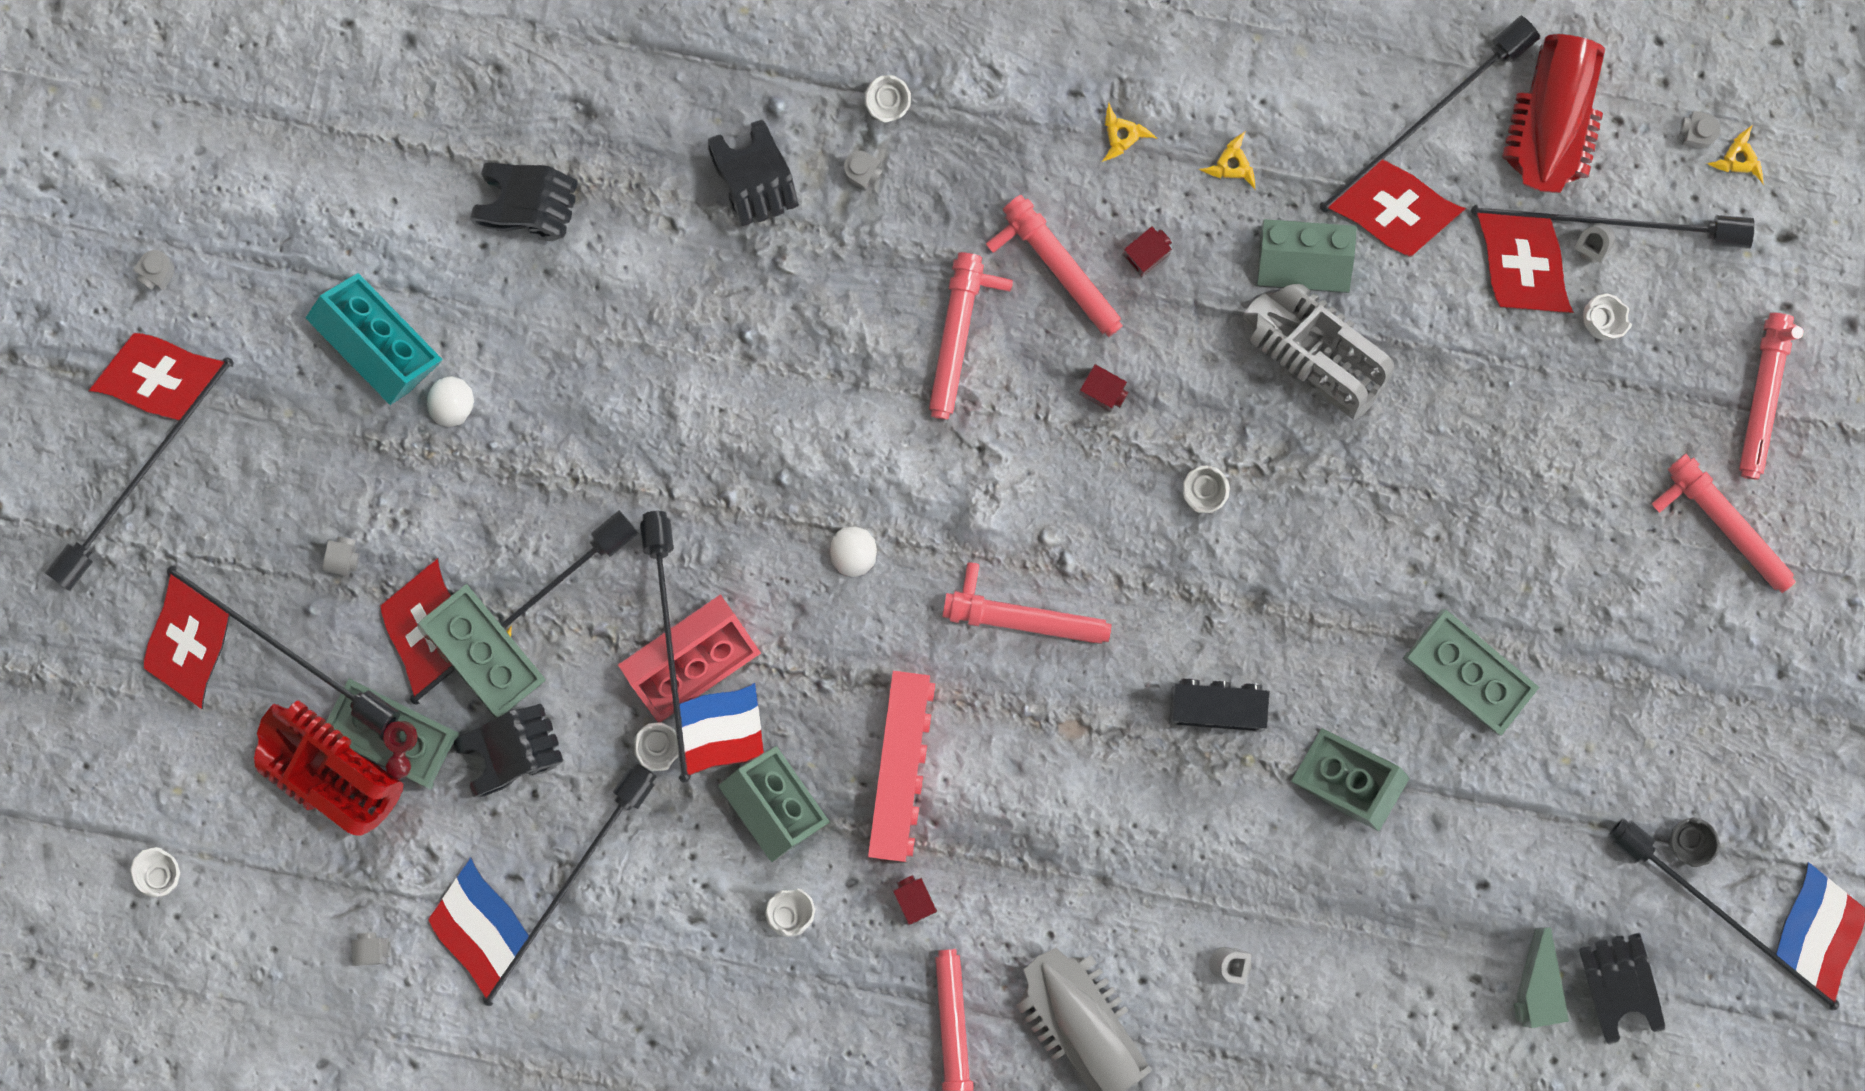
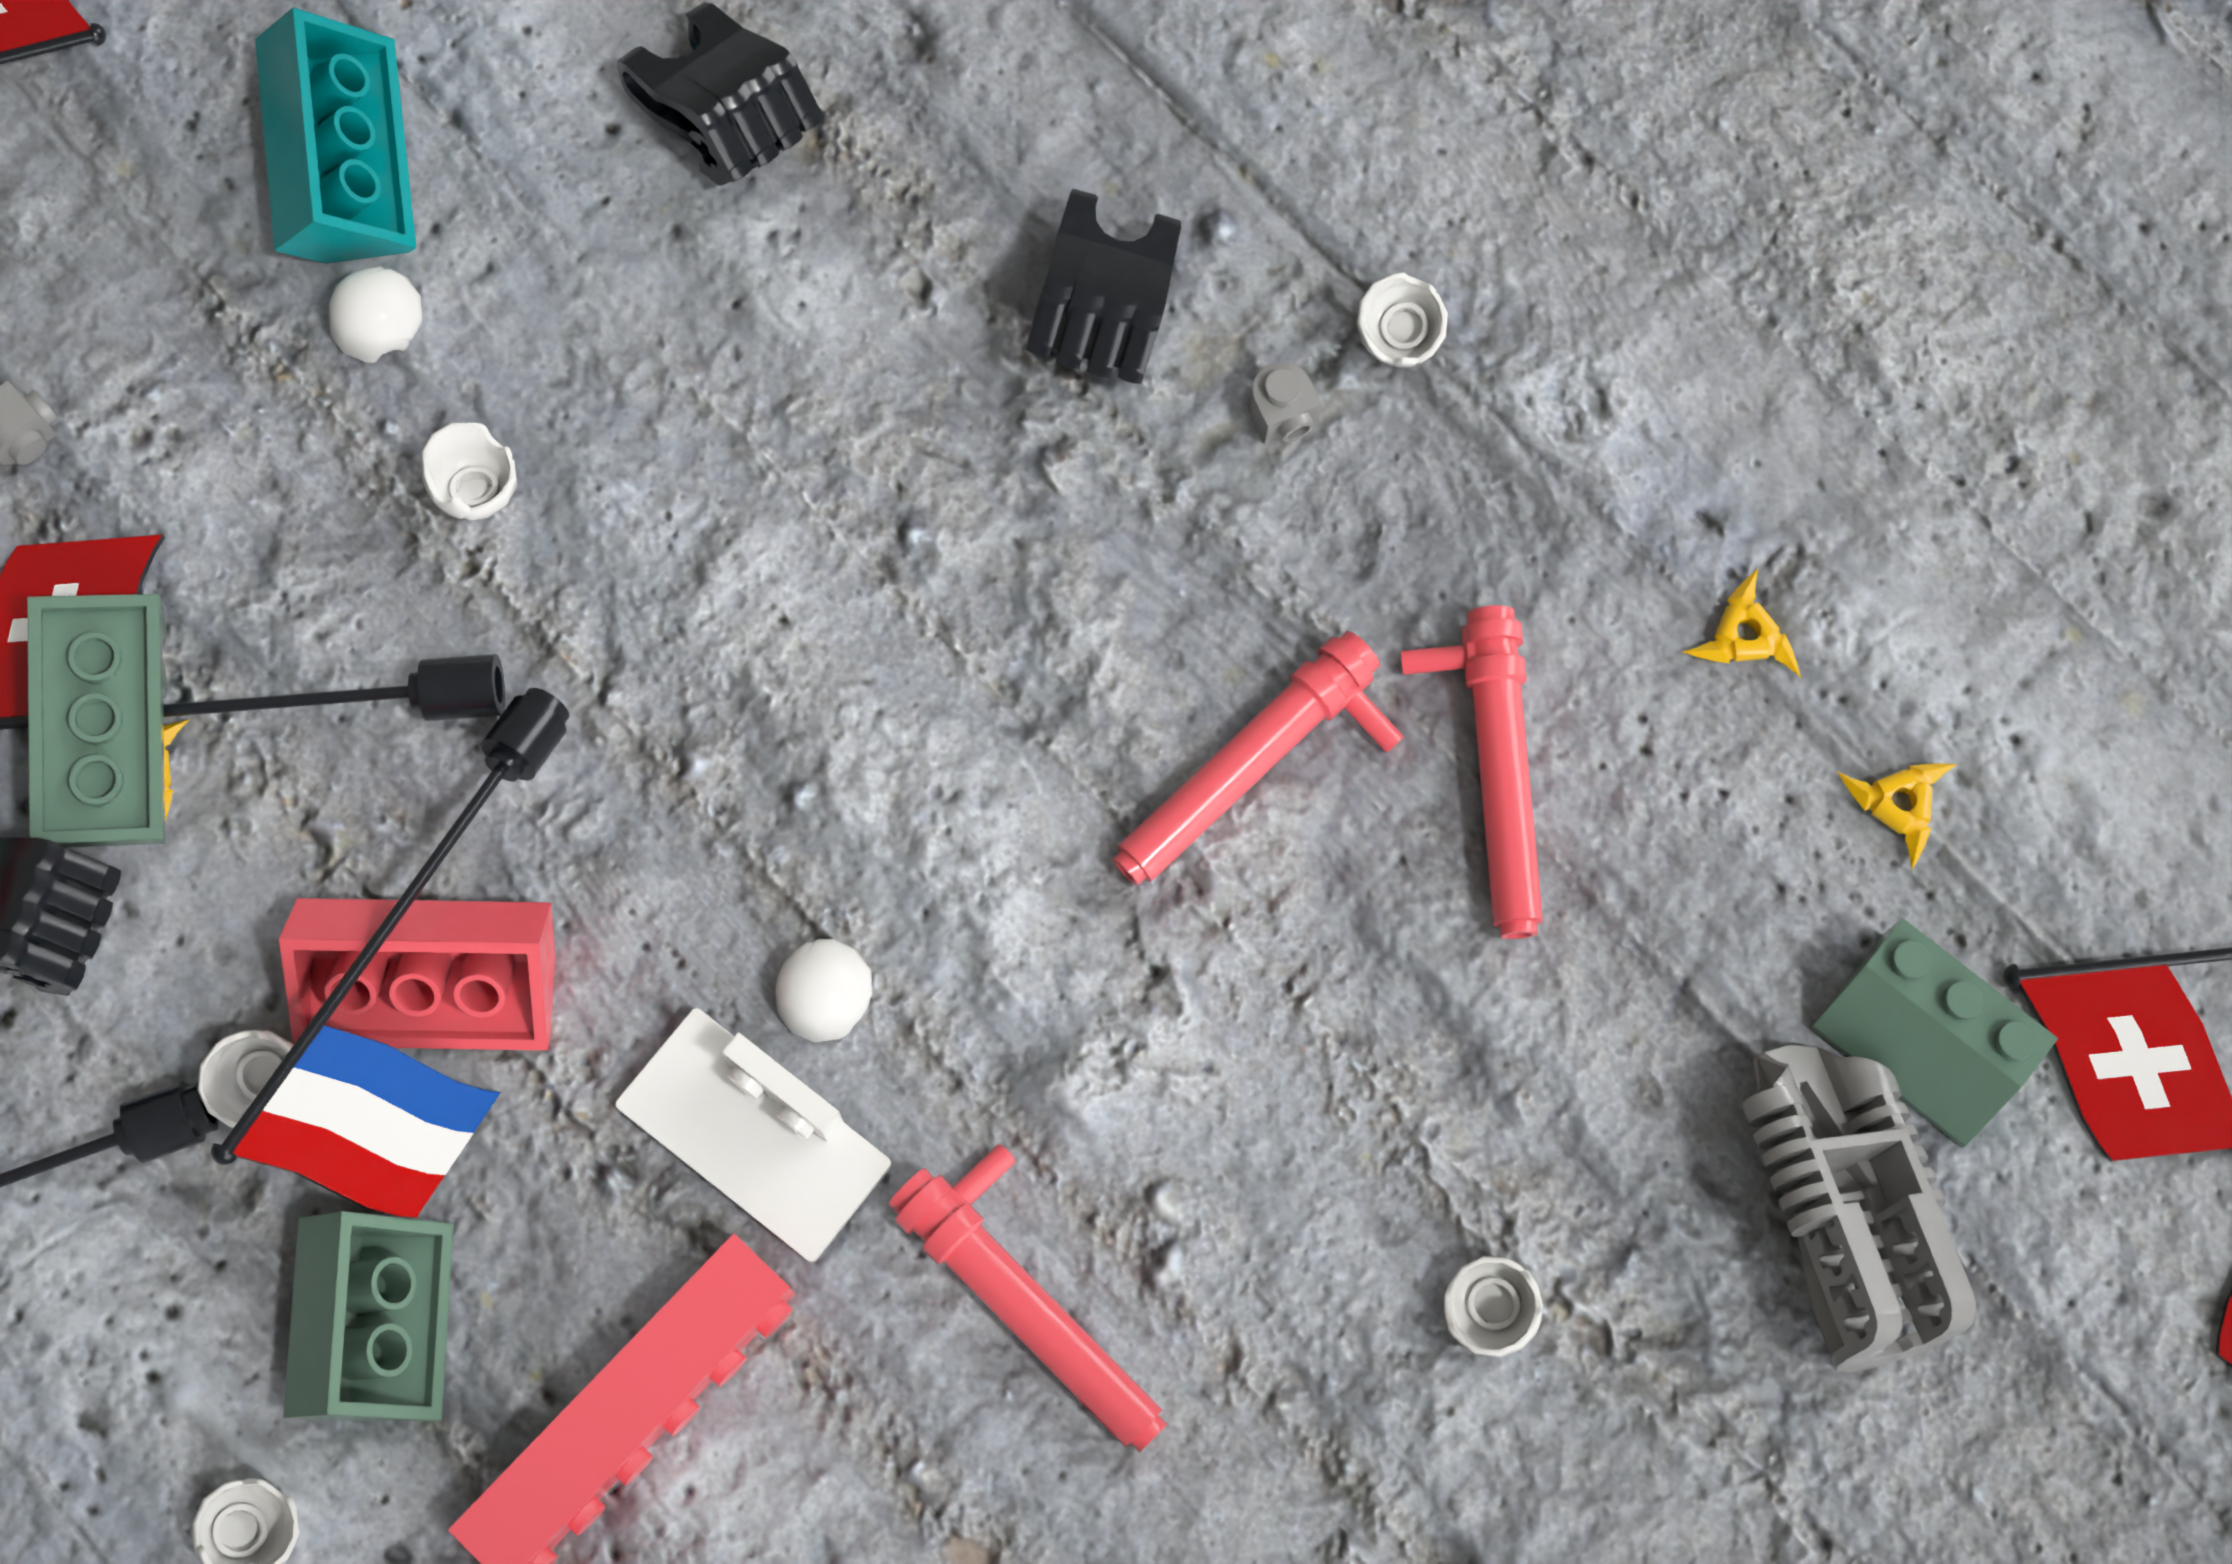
camera: 30 degrees right, 10 degrees down
dark red brick [1079,364,1129,412] -> none
dark red brick [1122,226,1172,277] -> none
none -> white hair [421,423,517,521]
none -> white bracket [616,1008,891,1262]

